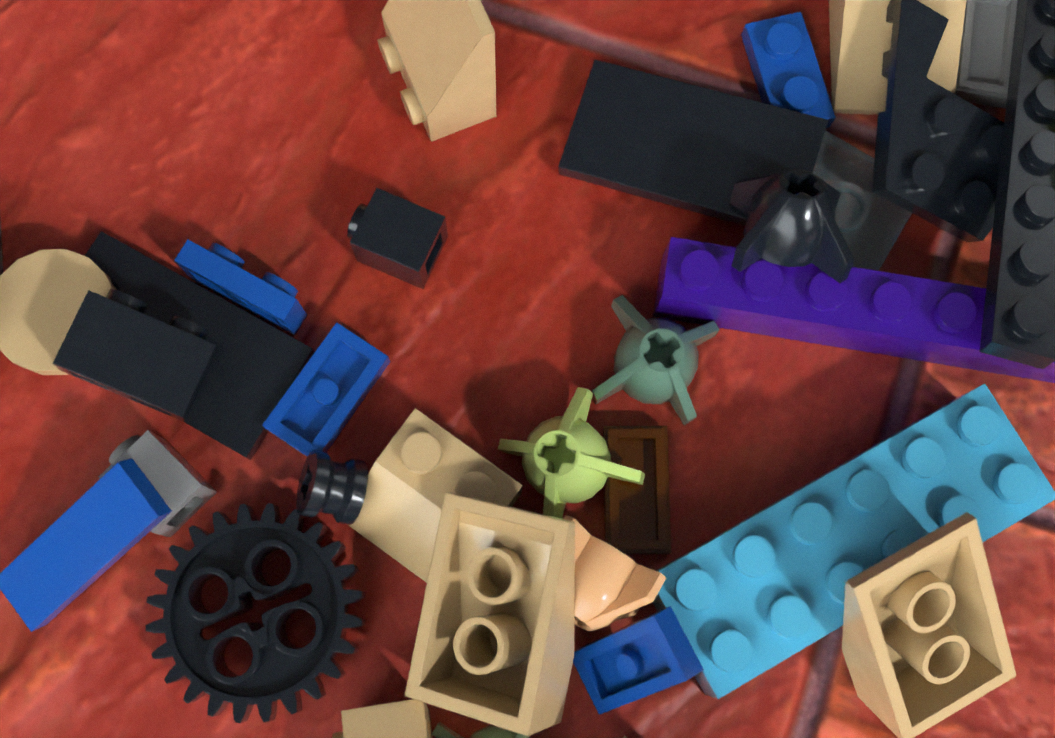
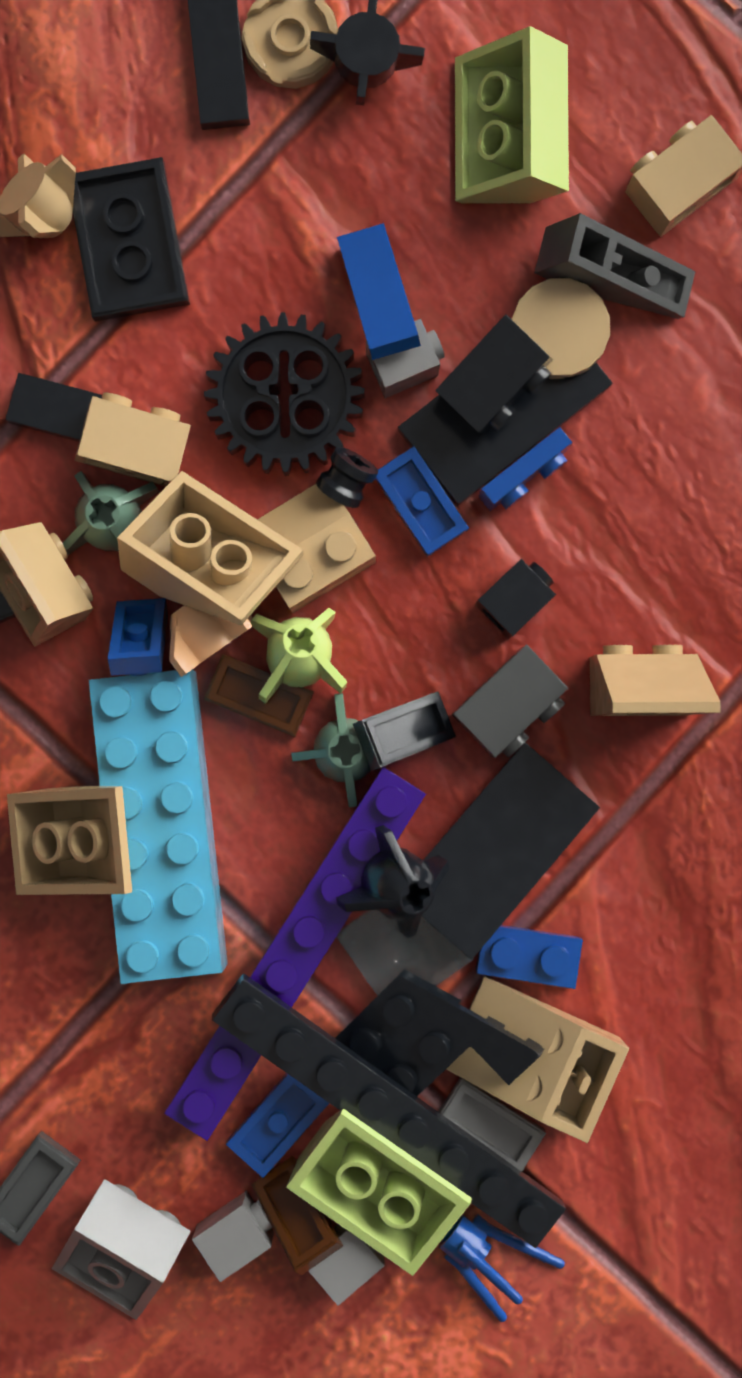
camera: 120 degrees right, 10 degrees up
none -> tile [353,691,456,771]
none -> dark grey brick [451,644,568,758]

